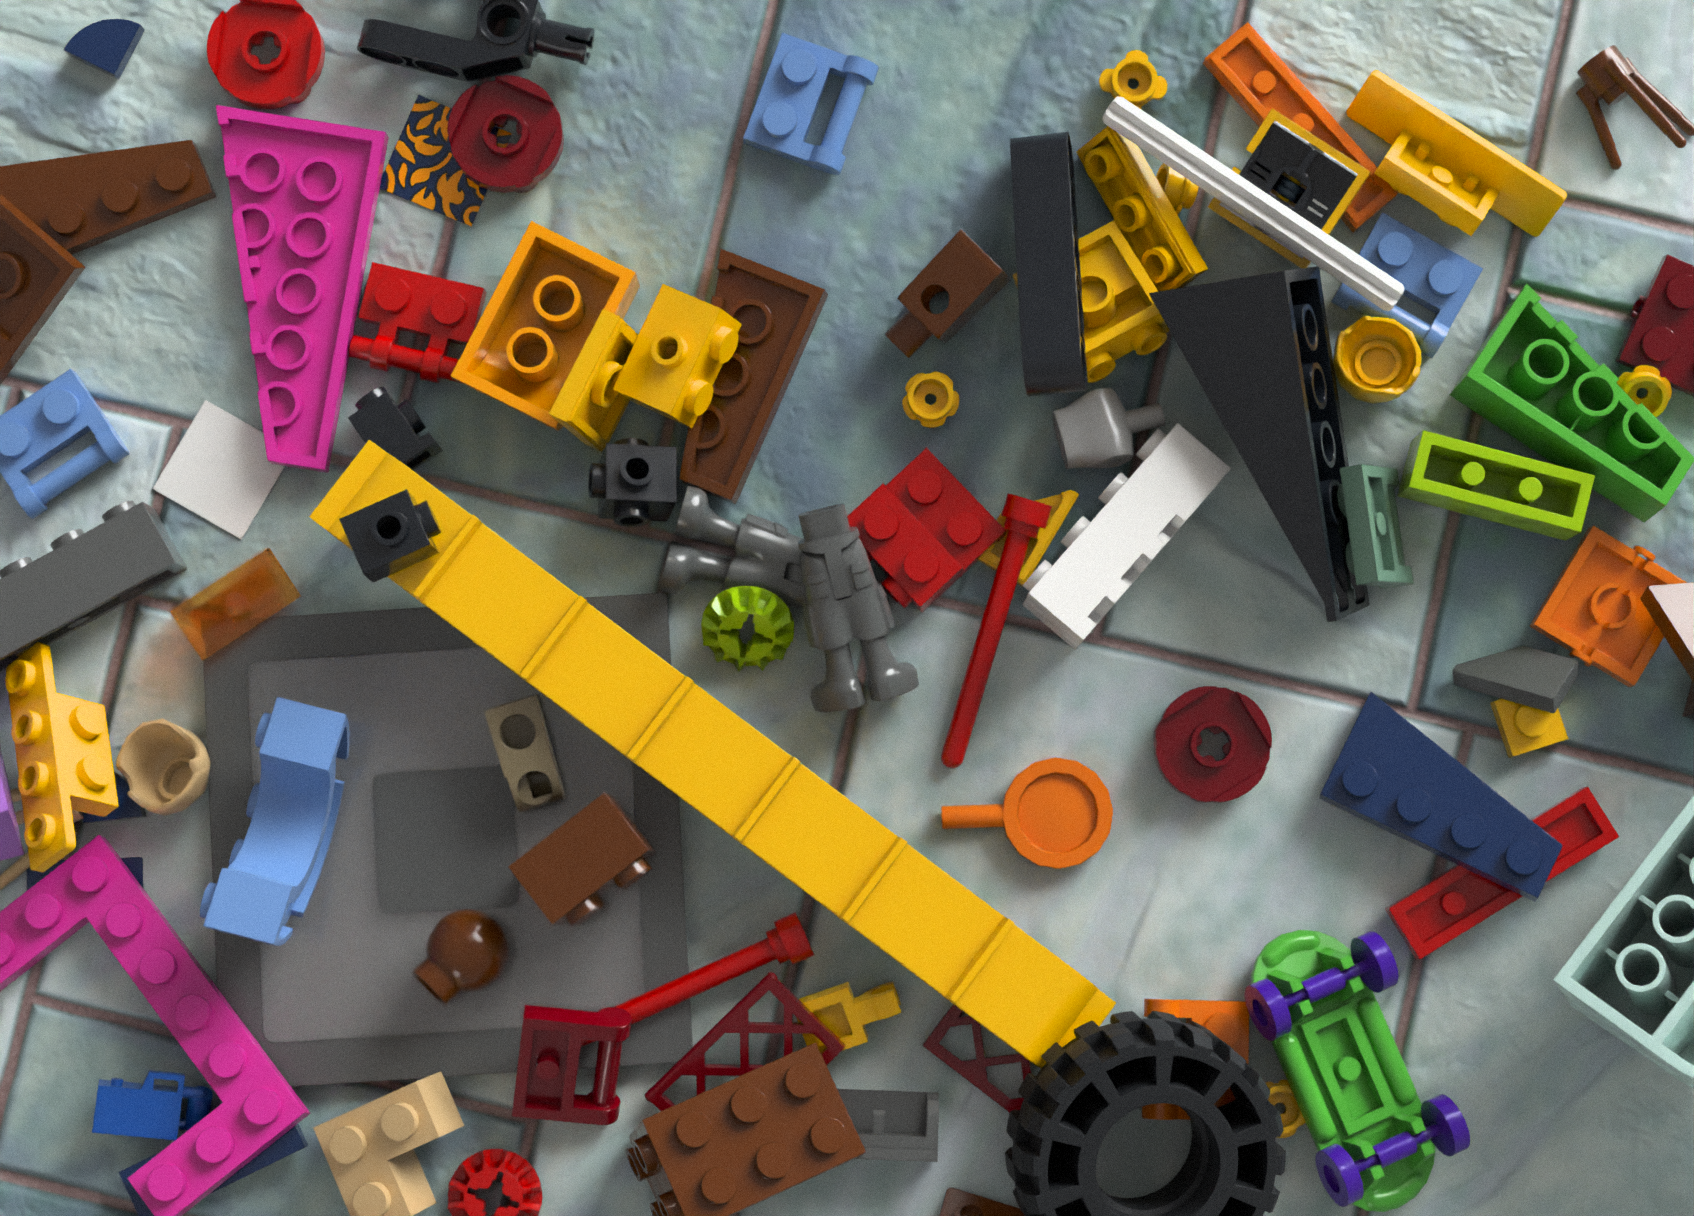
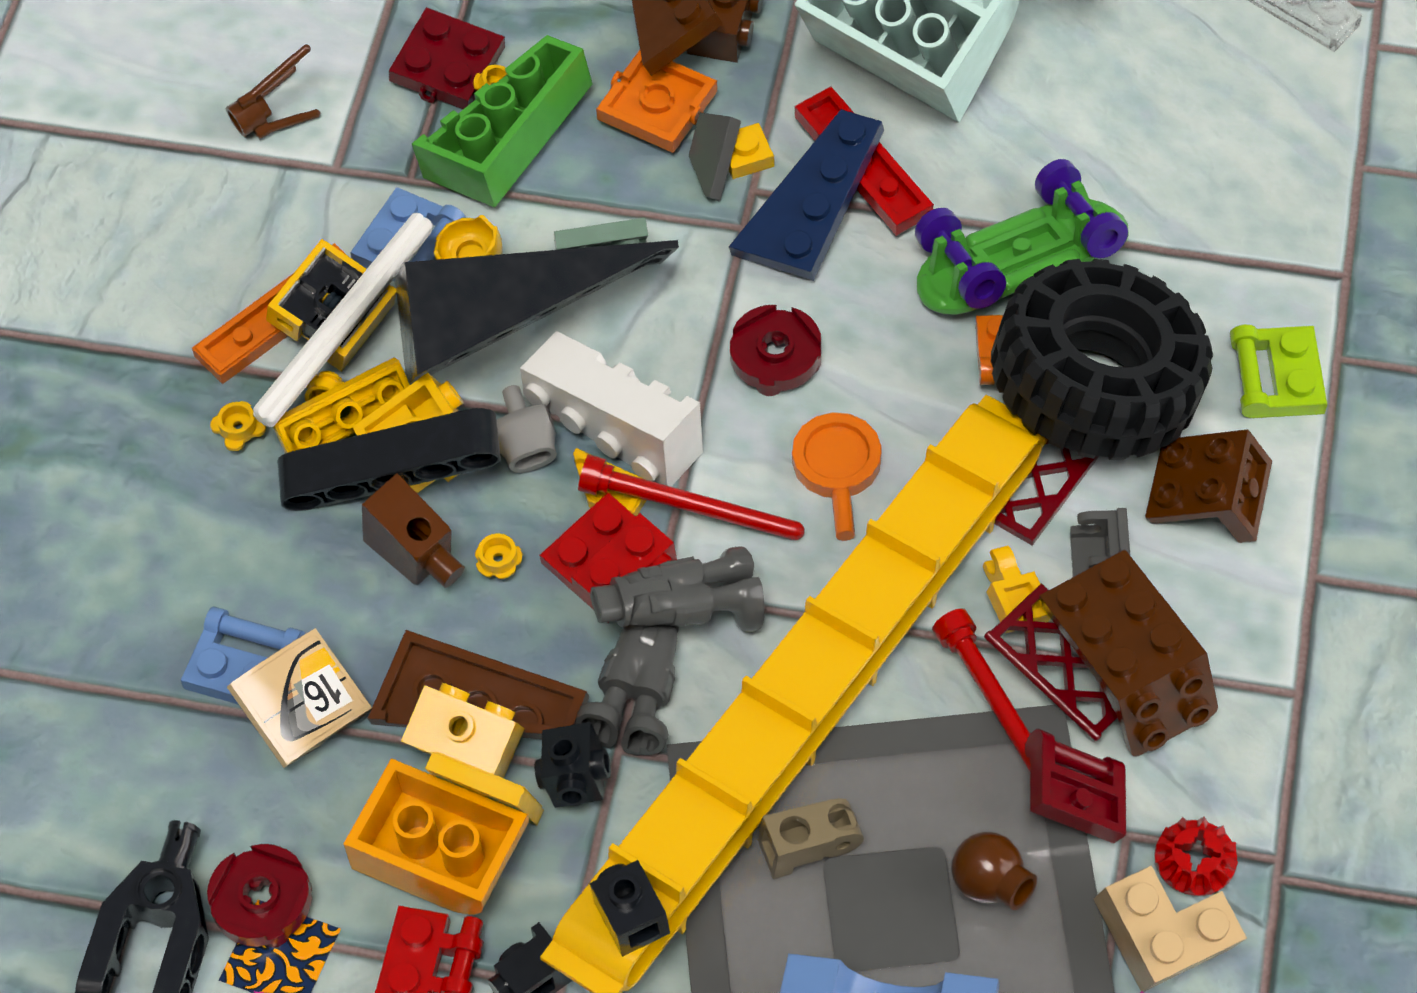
camera: 90 degrees left, 25 degrees down
reddish brown brick [508,792,656,927] -> none
lime gear [701,586,794,672] -> none
yellow bracket [1346,70,1567,237] -> none
lime brick [1397,430,1595,541] -> none
none -> tan slope [227,628,372,768]

